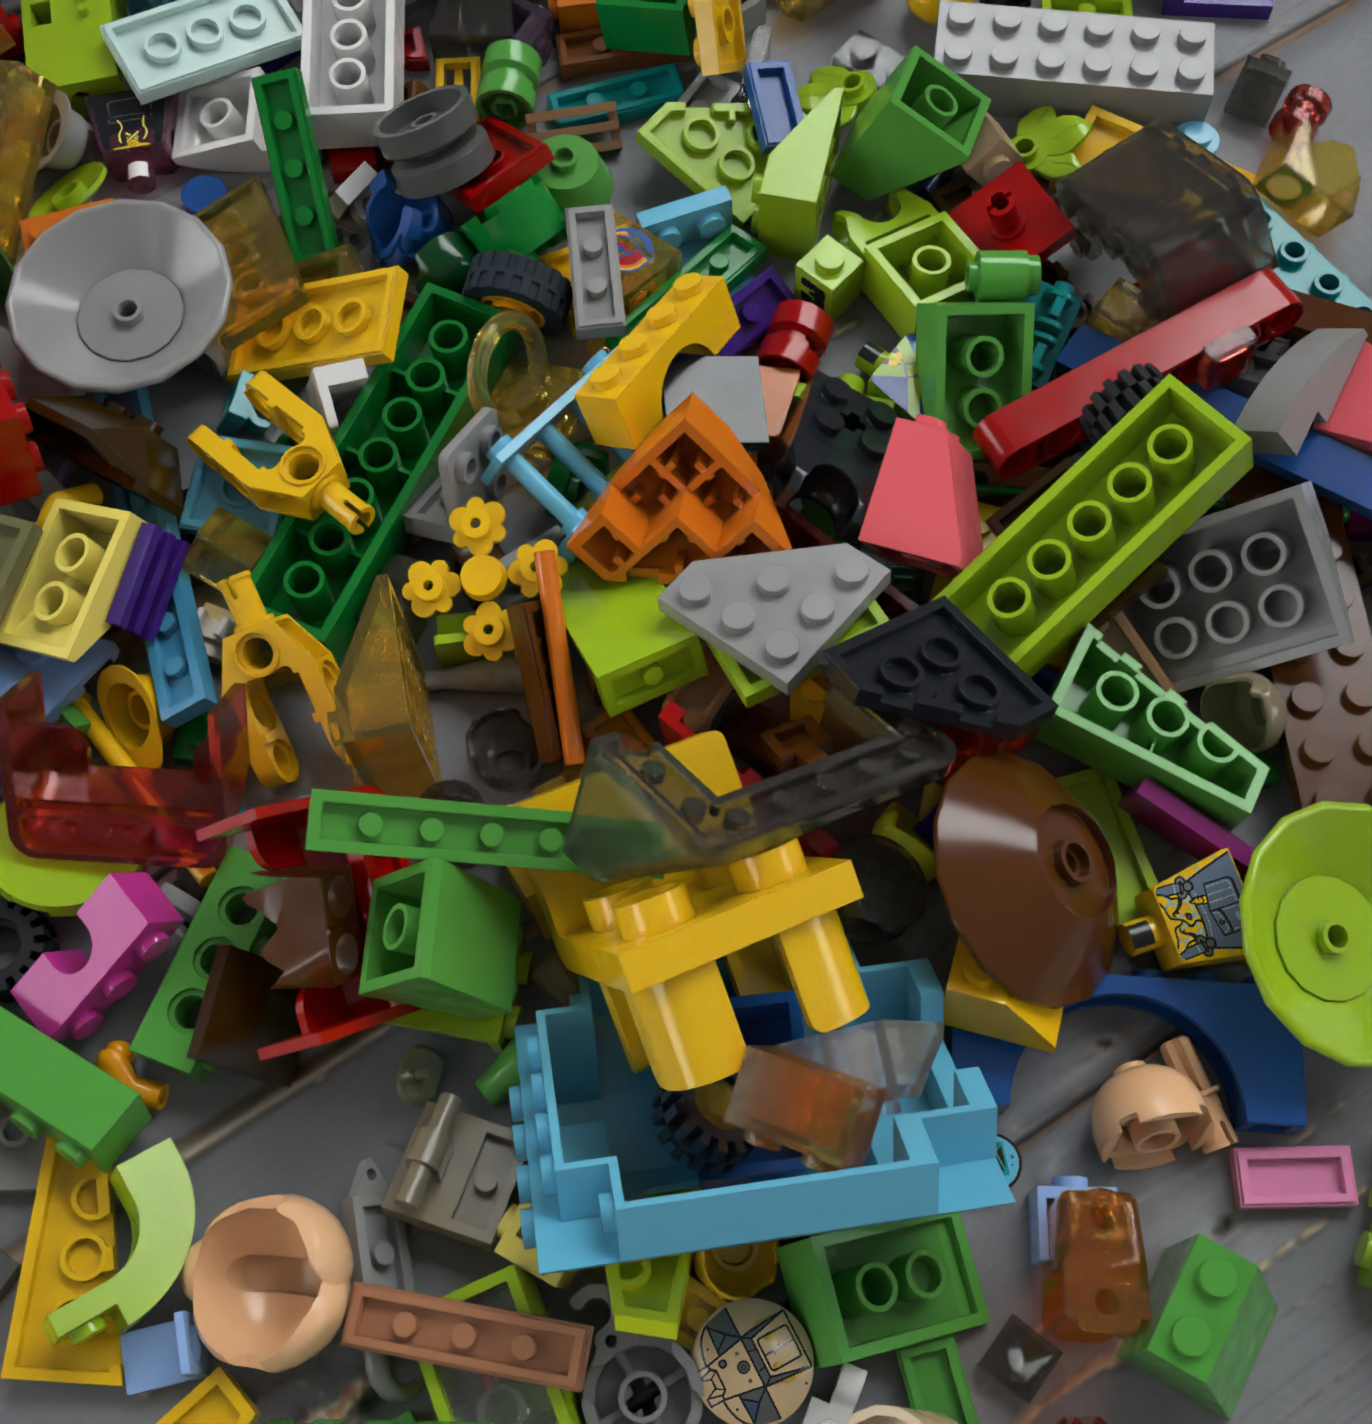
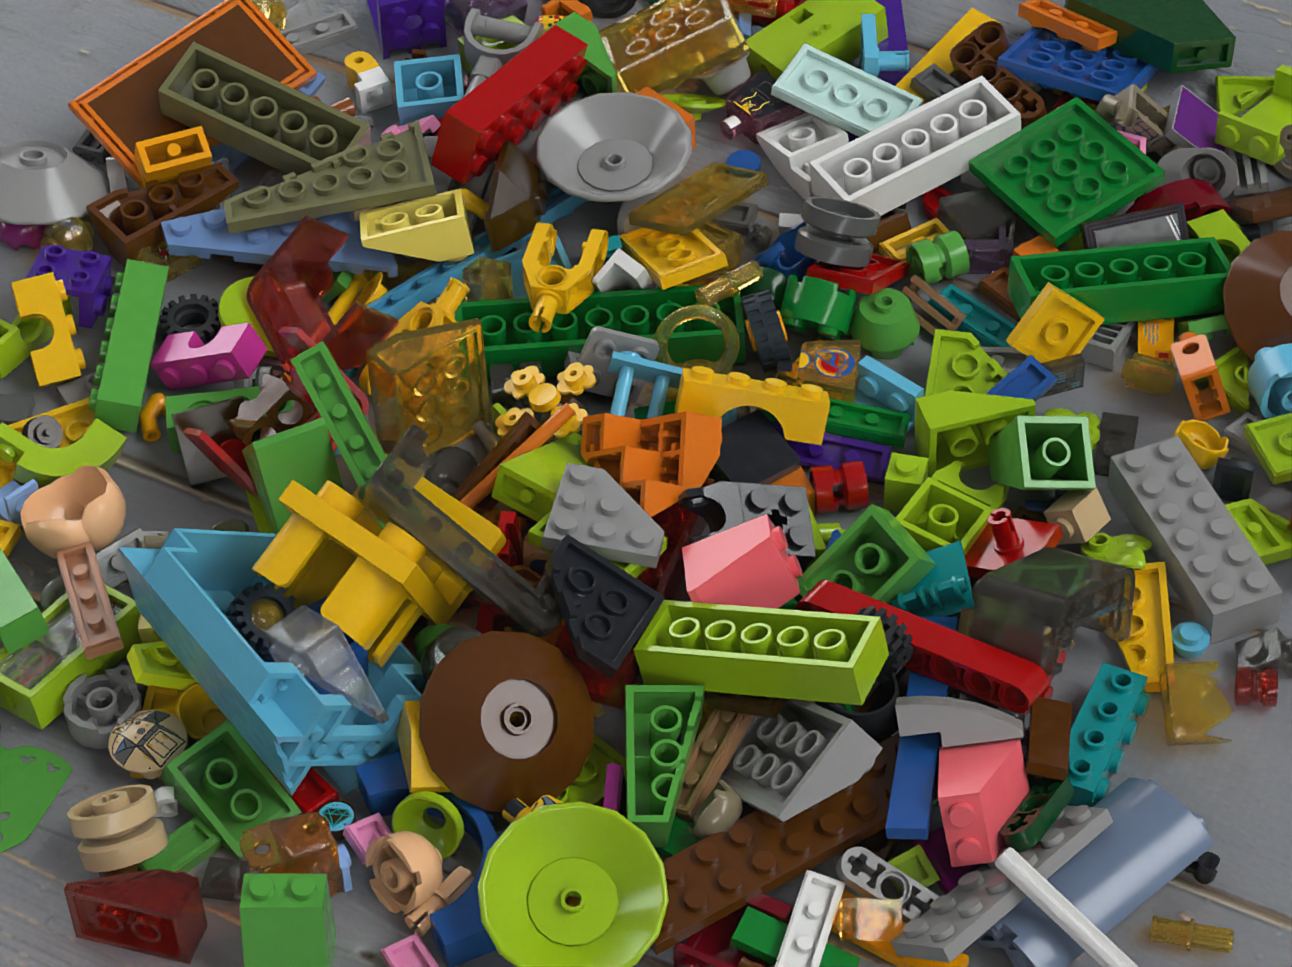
camera: 60 degrees right, 20 degrees down
dark purple tile [105,522,190,642] -> none
green tile [251,67,342,271] -> none
light grey tile [565,204,627,340] -> none
clear orange brick [724,1045,888,1172] -> none
bright green brick [965,250,1041,302] -> none
clear red tile [1195,325,1257,392] -> none
none -> wheel [22,415,63,448]
none -> bright pink tile [343,812,392,865]
none -> lime piece [392,791,464,860]
none -> clear yellow axle [695,261,763,310]

